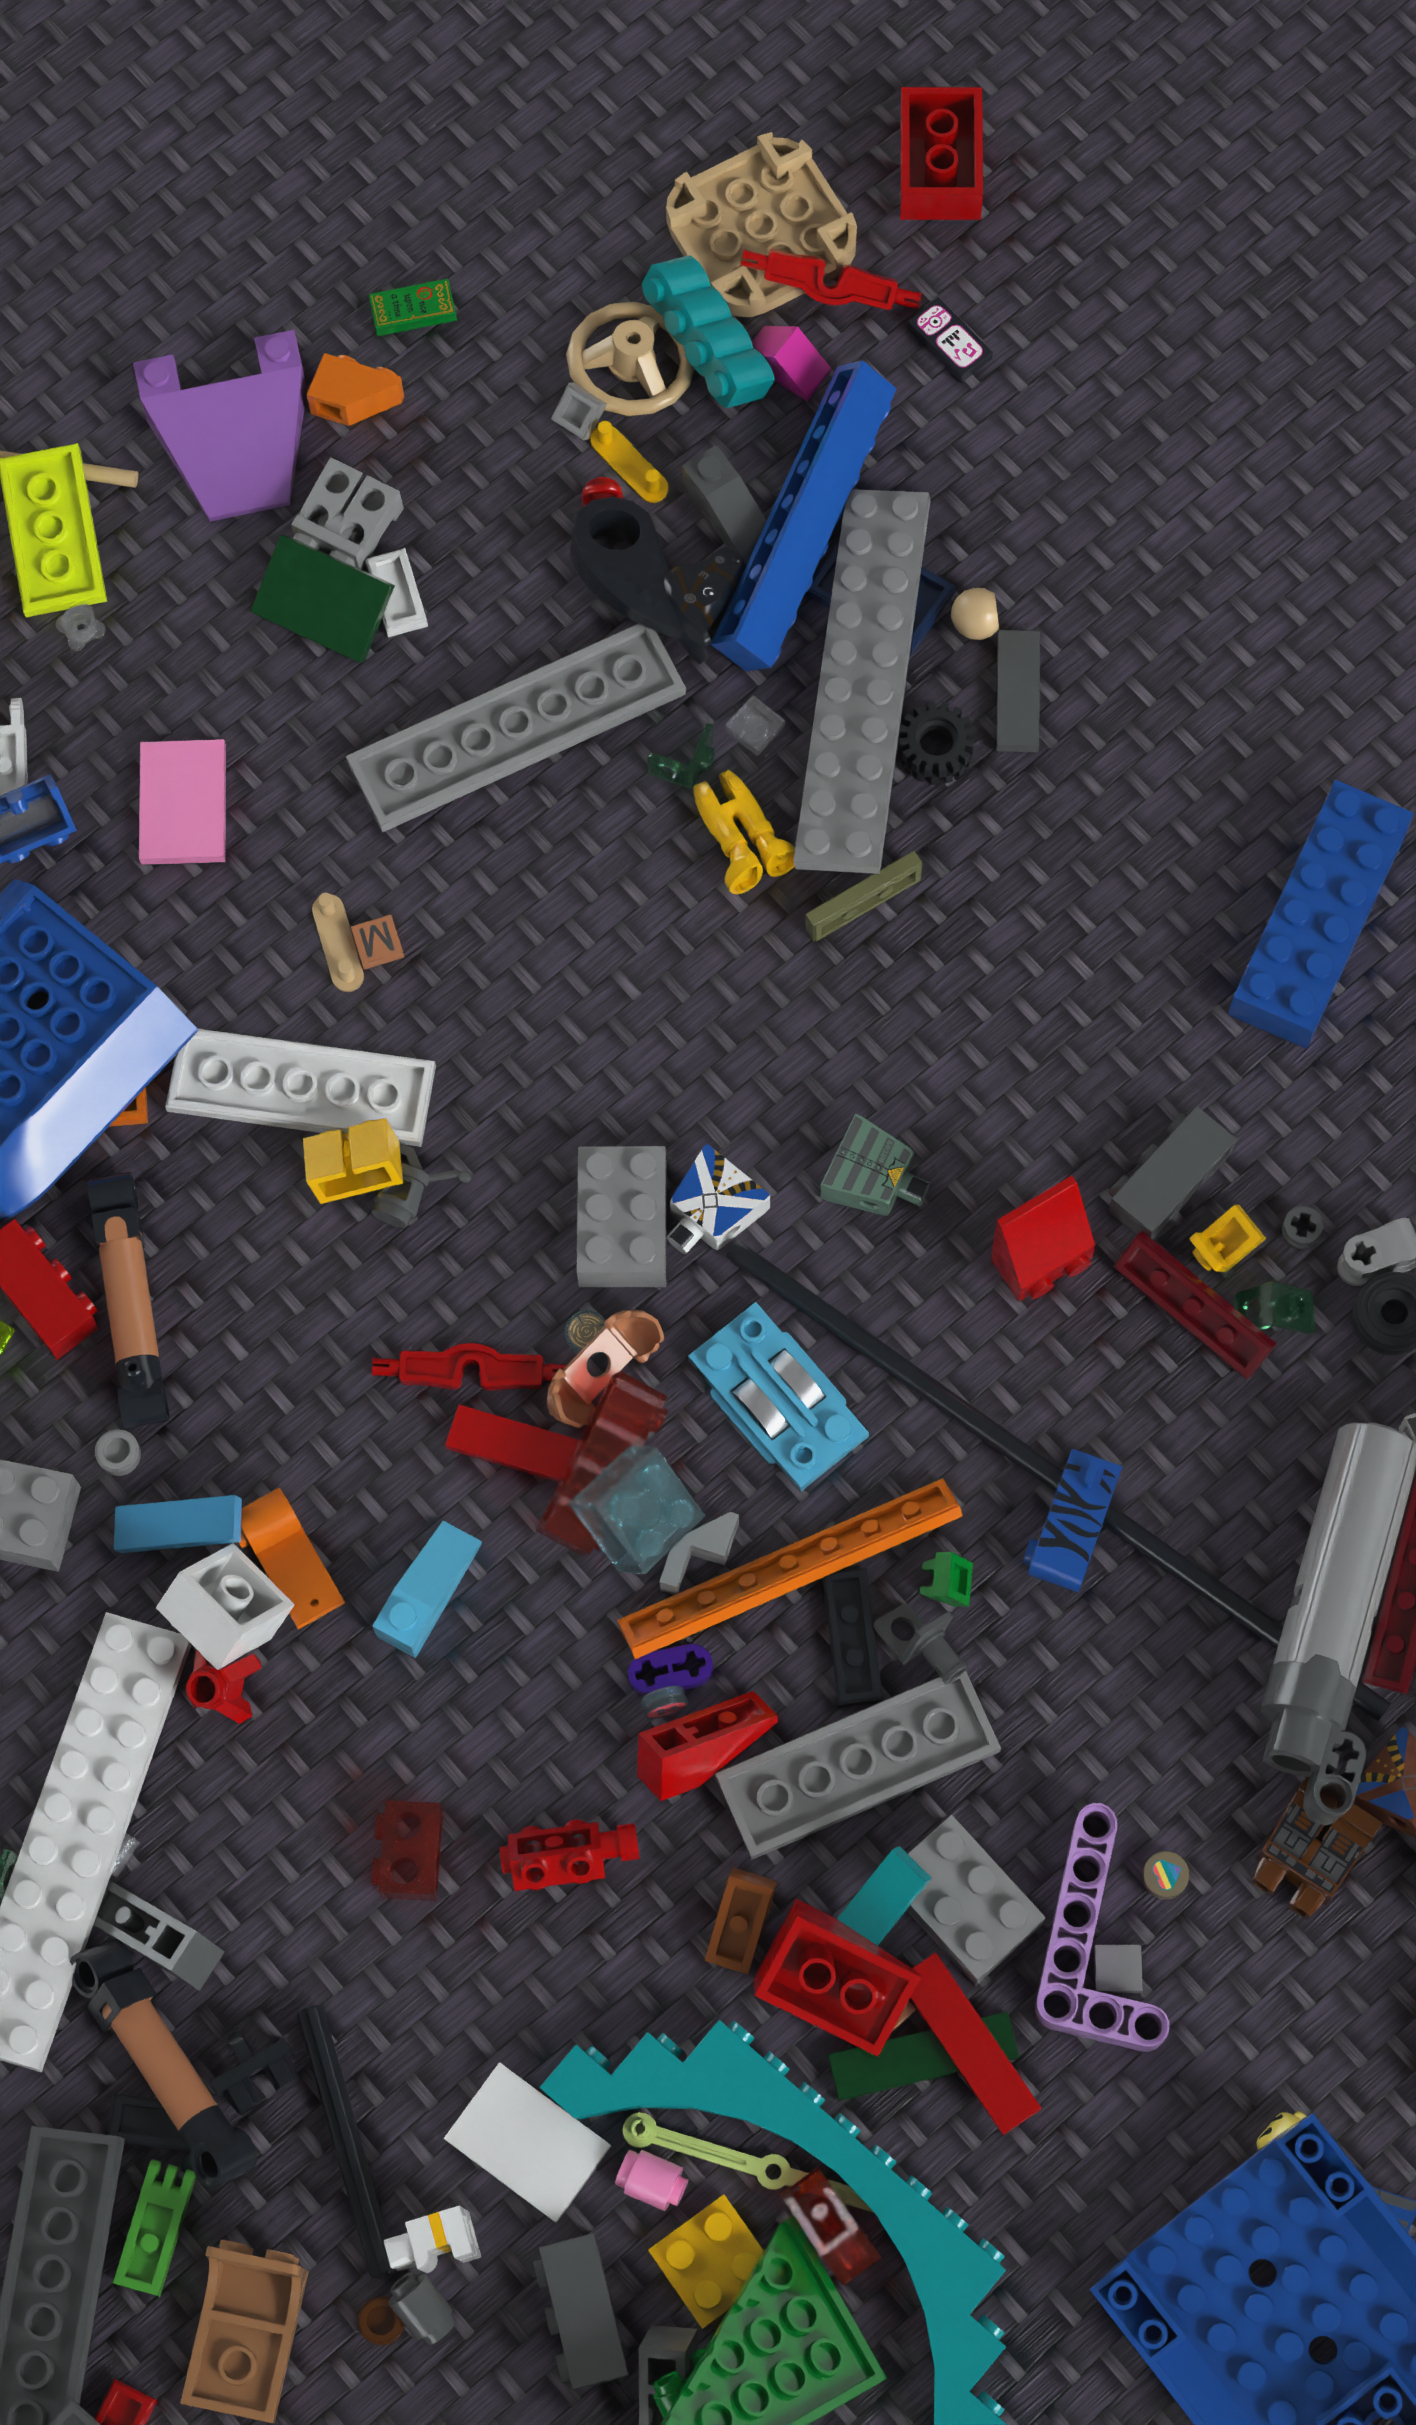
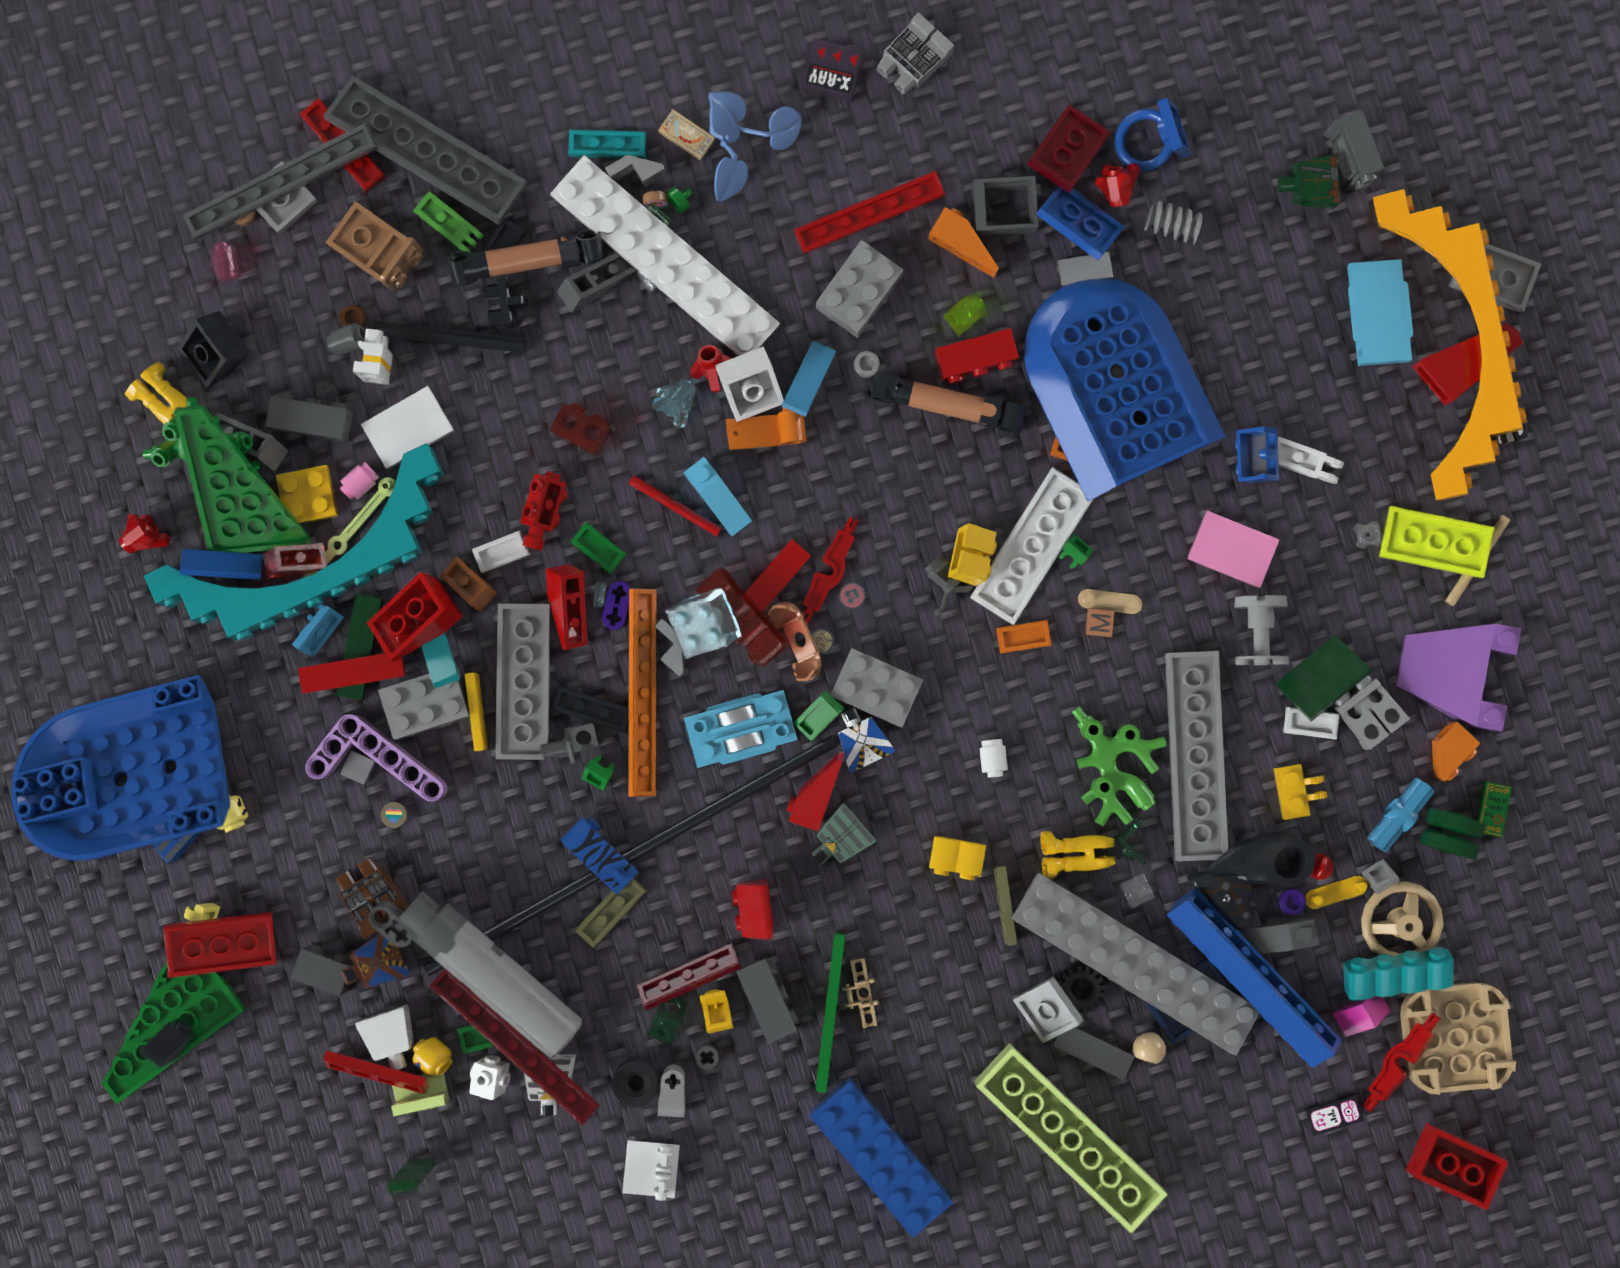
camera: 115 degrees right, 15 degrees up
none -> blue tile [180,549,263,580]
none -> dark azure plate [292,604,344,658]
none -> yellow tile [465,673,488,751]
none -> white tile [472,531,530,574]
none -> green tile [570,522,627,574]
none -> olive tile [575,877,647,948]
none -> red bar [629,476,722,536]
none -> clear light blue rock [652,379,697,428]
none -> red slope [787,751,844,831]
none -> tile [793,690,844,742]
none -> green tile [816,932,845,1093]
none -> clear light blue tile [839,583,865,609]
none -> tan piece [842,958,879,1028]
none -> yellow brick [929,836,986,880]
none -> yellowish green brick [974,1043,1168,1233]
none -> white brick [979,739,1008,778]
none -> orange tile [996,620,1052,654]
none -> light grey plate [1013,977,1084,1043]
none -> green tile [1059,534,1094,569]
none -> bright green plant [1072,706,1167,827]
none -> light grey piece [1234,595,1289,665]
none -> yellow hinge [1273,764,1328,820]
none -> dark purple tile [1278,888,1306,915]
none -> dark azure piece [1367,778,1435,853]
none -> dark green wheel [1419,808,1487,860]

